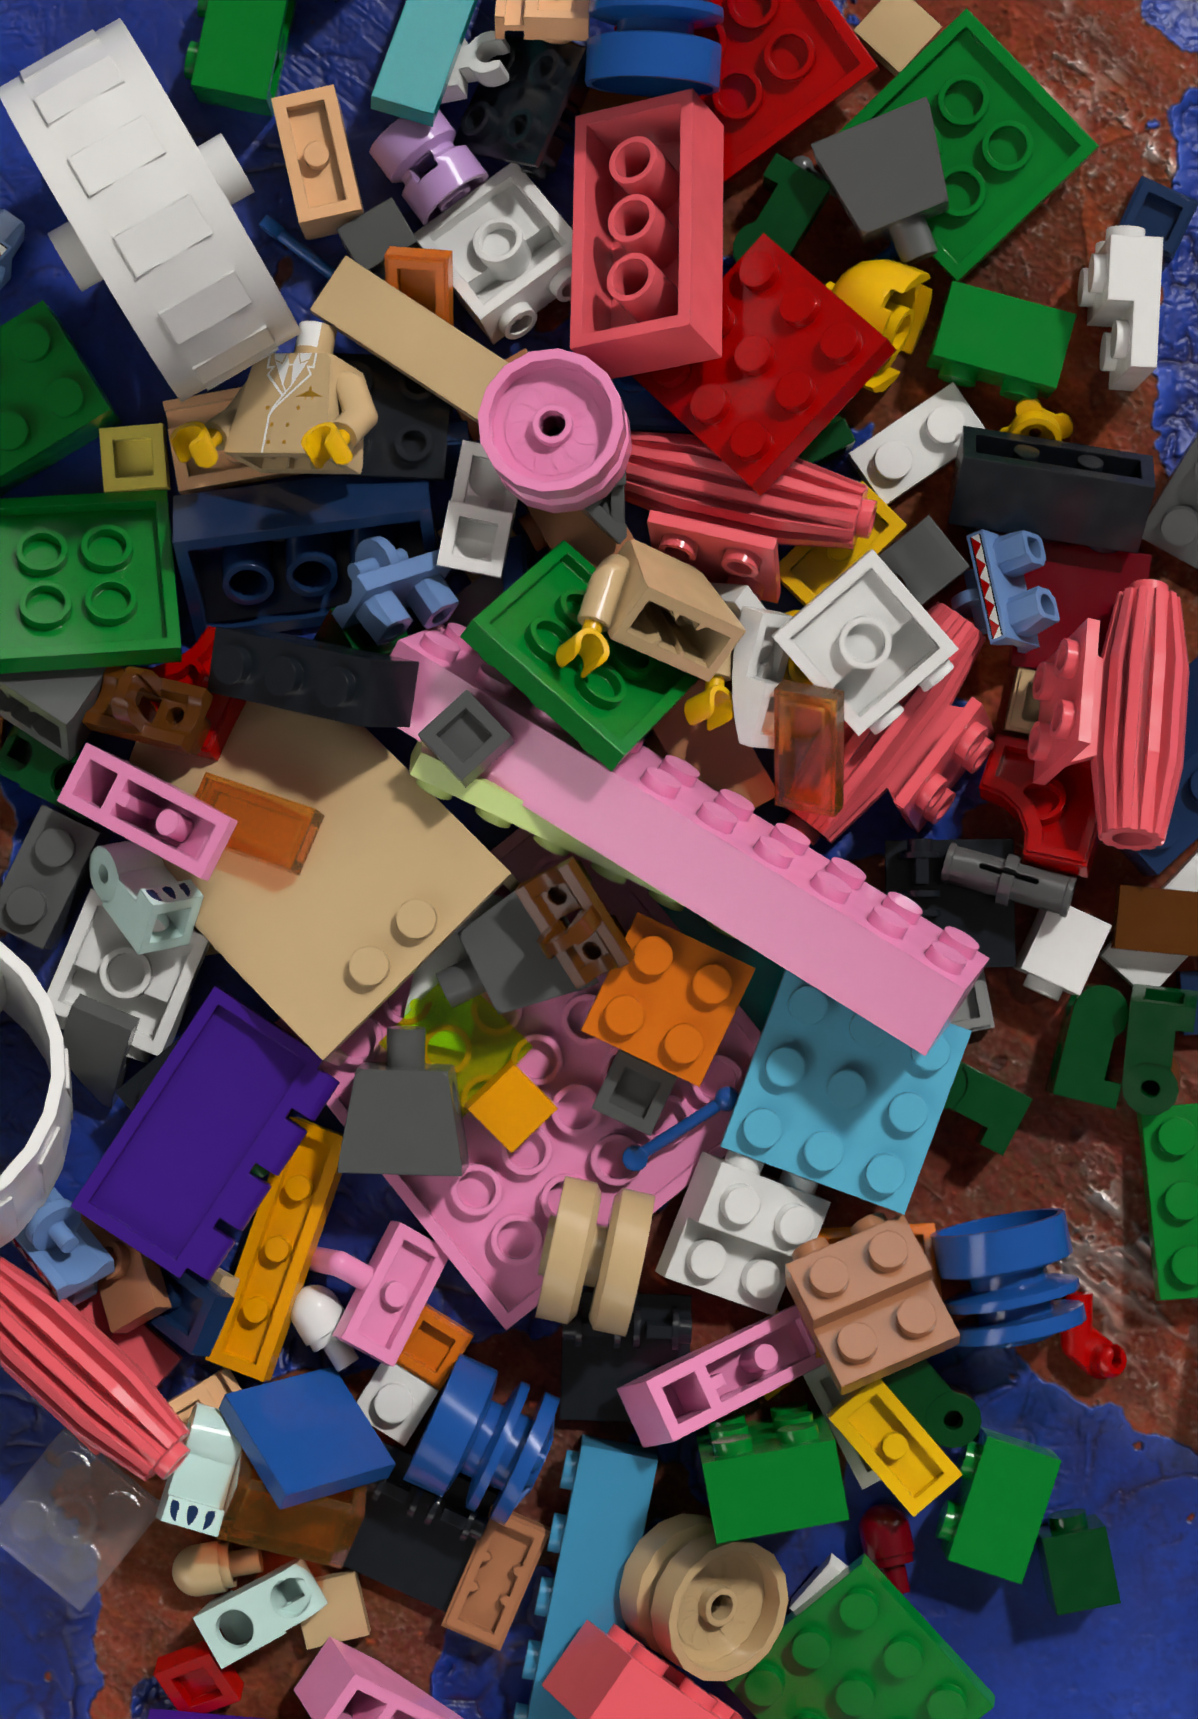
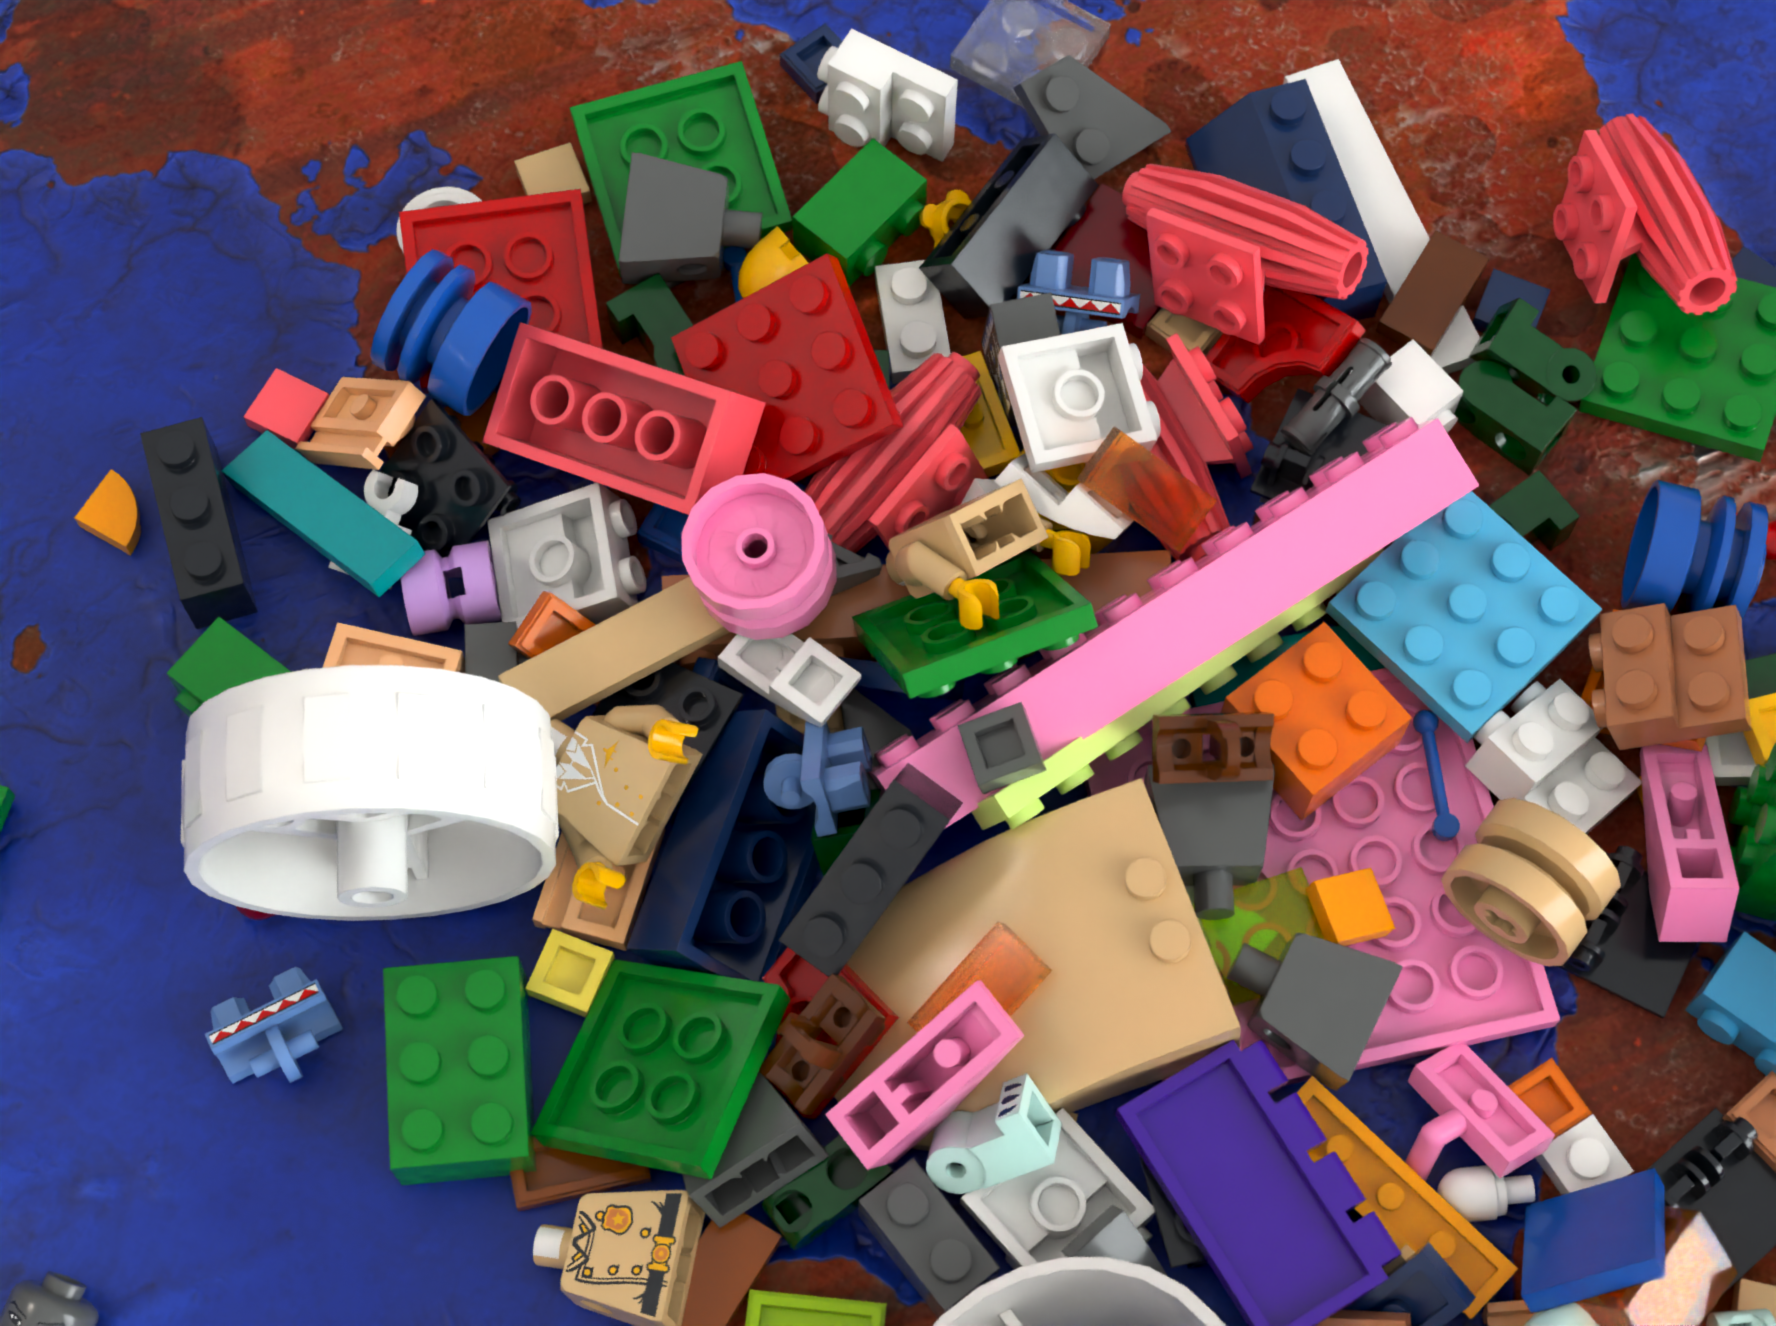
camera: 65 degrees left, 20 degrees down
blue wheel [403,1353,560,1525] -> none
dark grey plate [592,1049,678,1136] -> none

